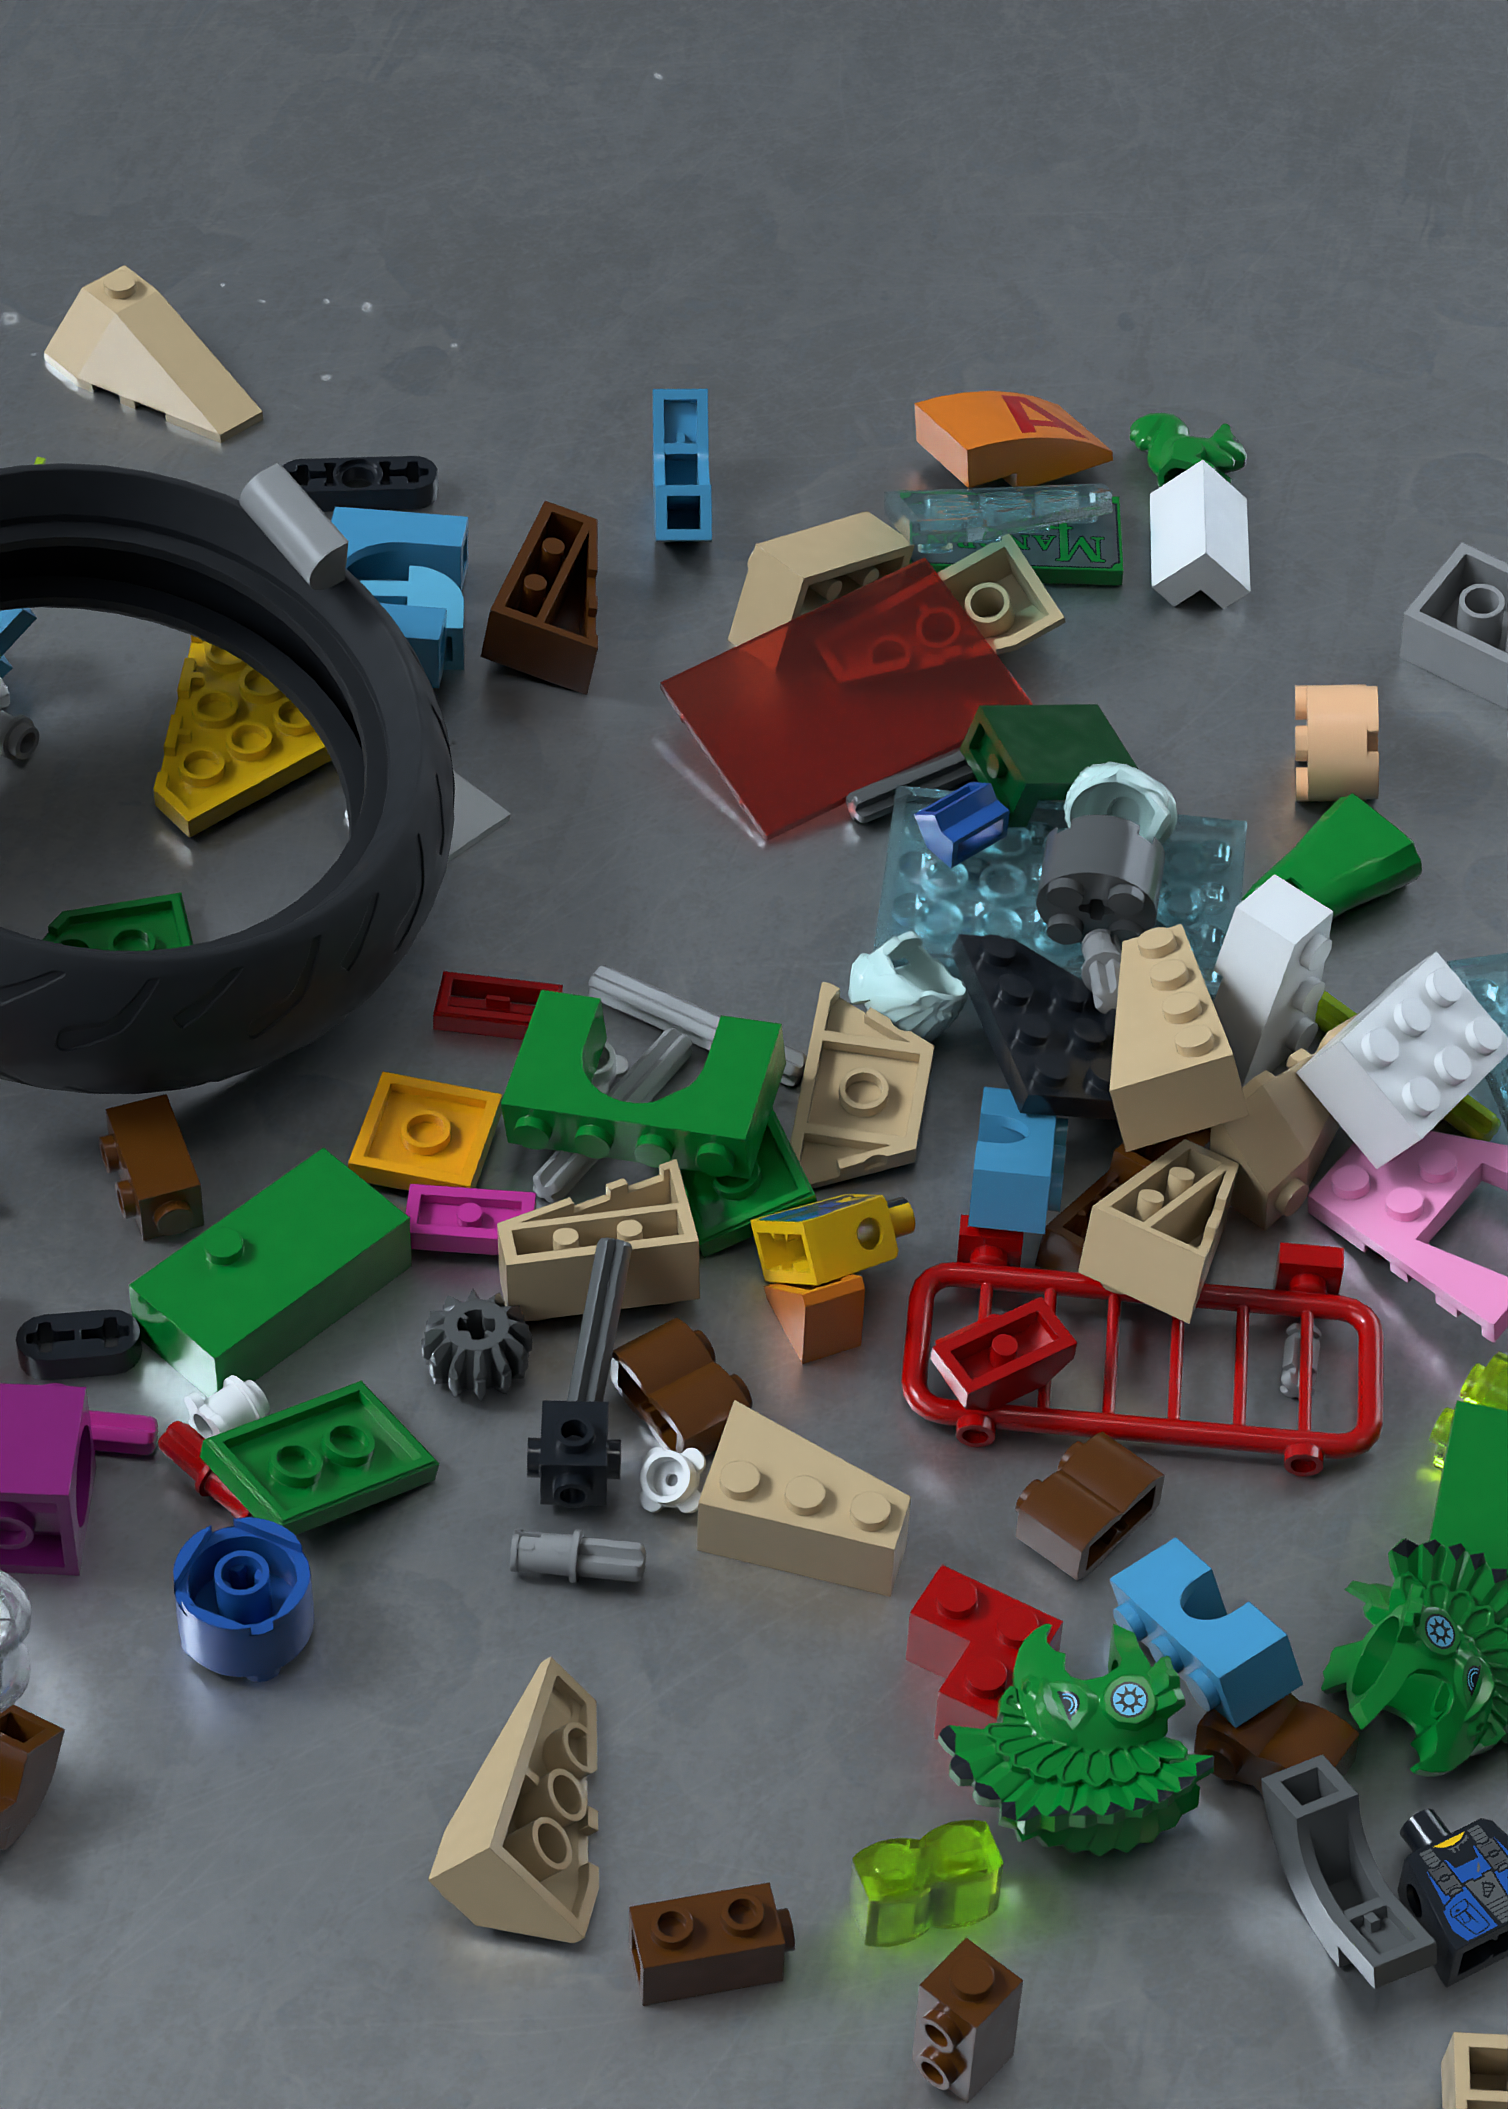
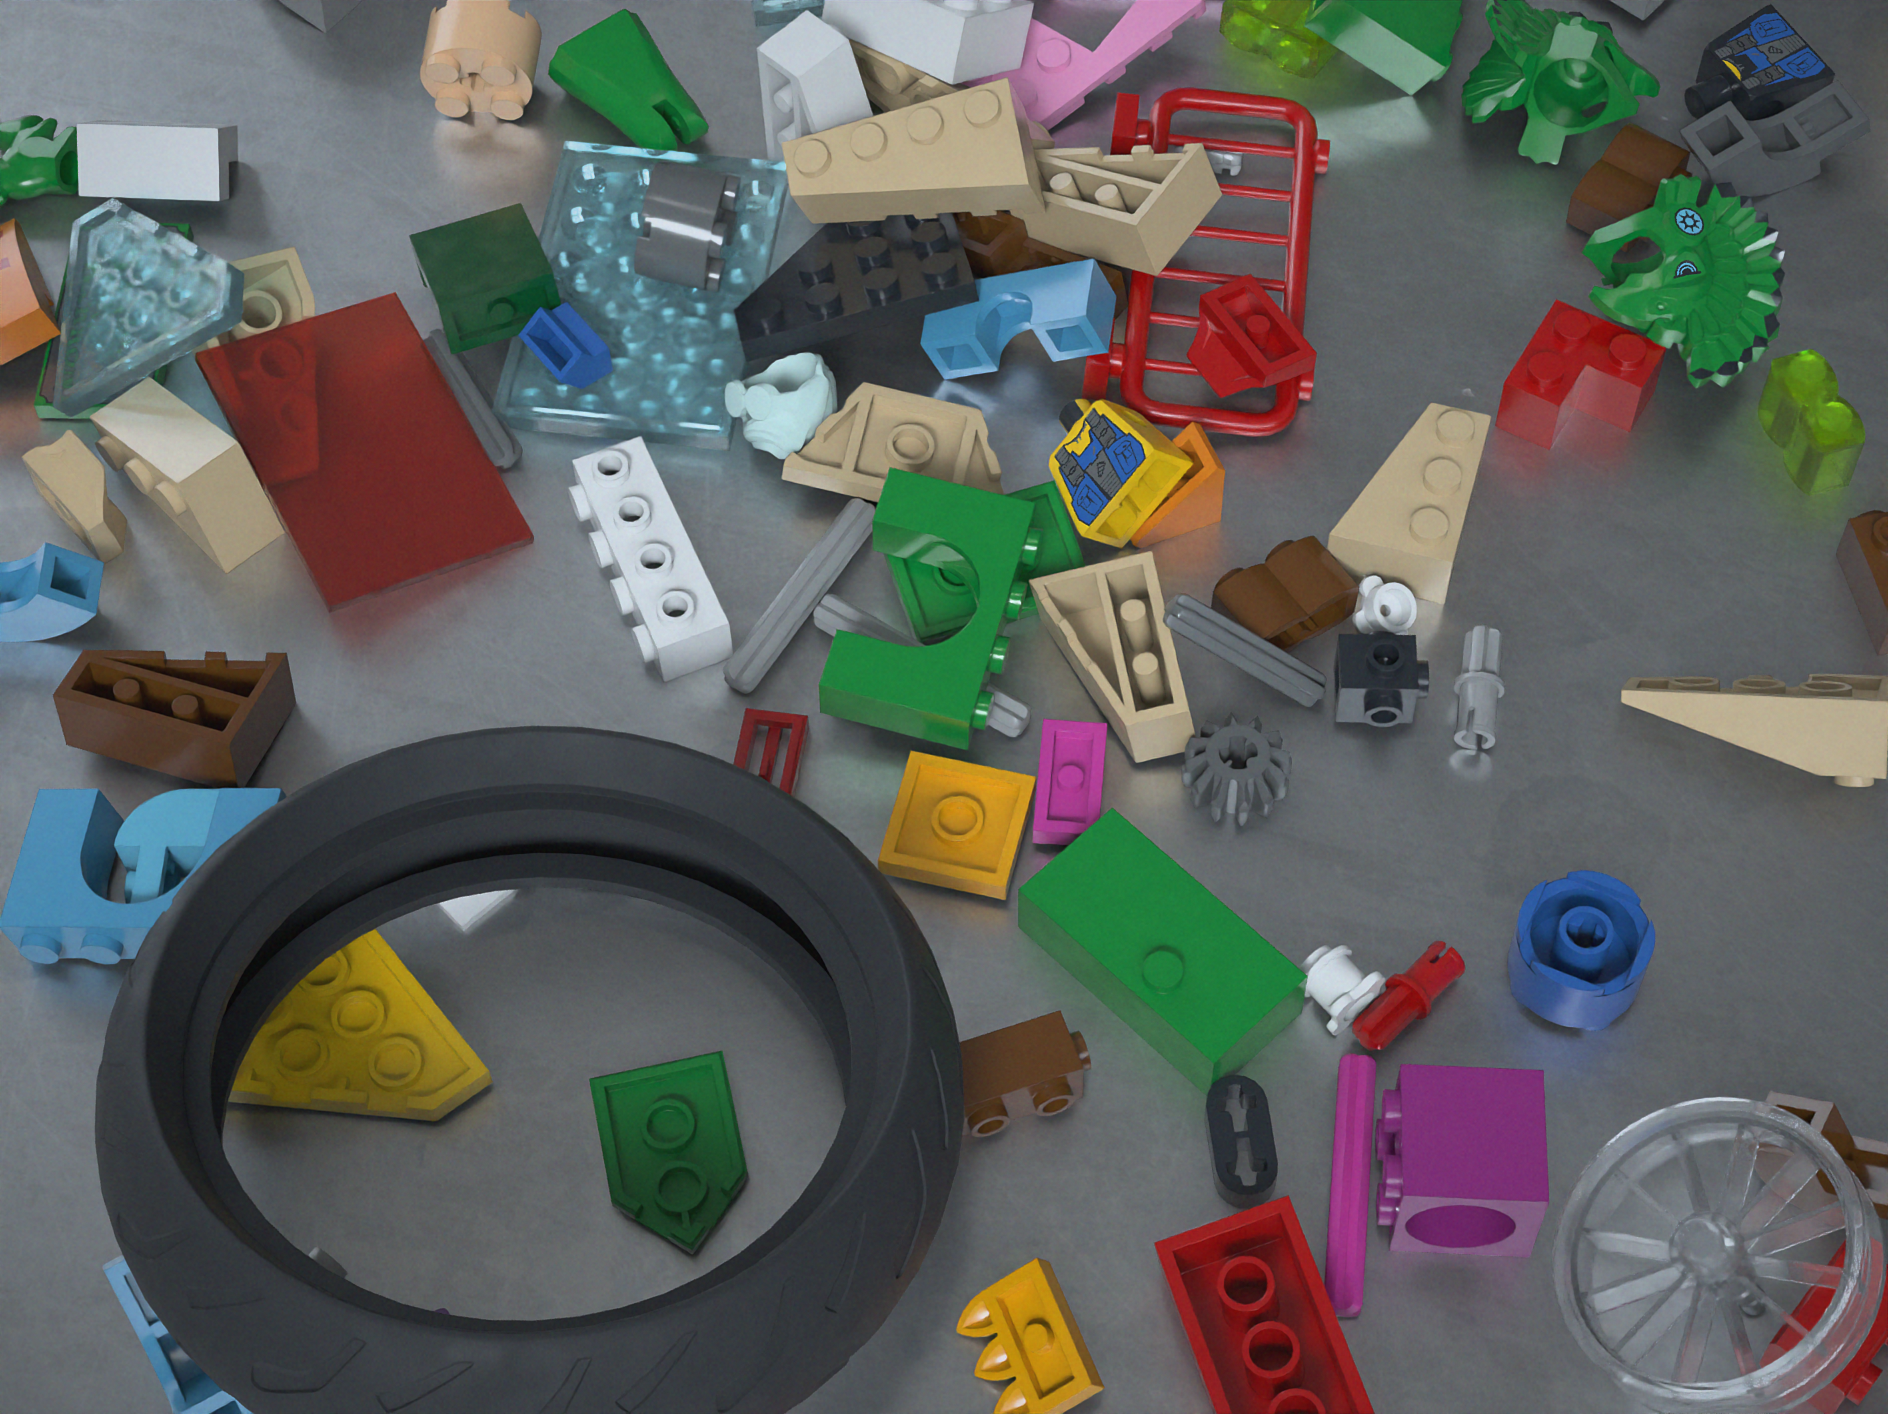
camera: 85 degrees left, 10 degrees up
green tile [199,1381,440,1535] -> none
light grey brick [239,463,349,590] -> none
reddish brown brick [1015,1432,1165,1581] -> none
light aqua hair [1064,761,1177,844] -> none
light grey axle [1081,929,1121,1014] -> none
dark azure arch [1109,1537,1303,1728] -> none
none -> tan slope [22,430,127,565]
none -> white brick [568,436,733,682]

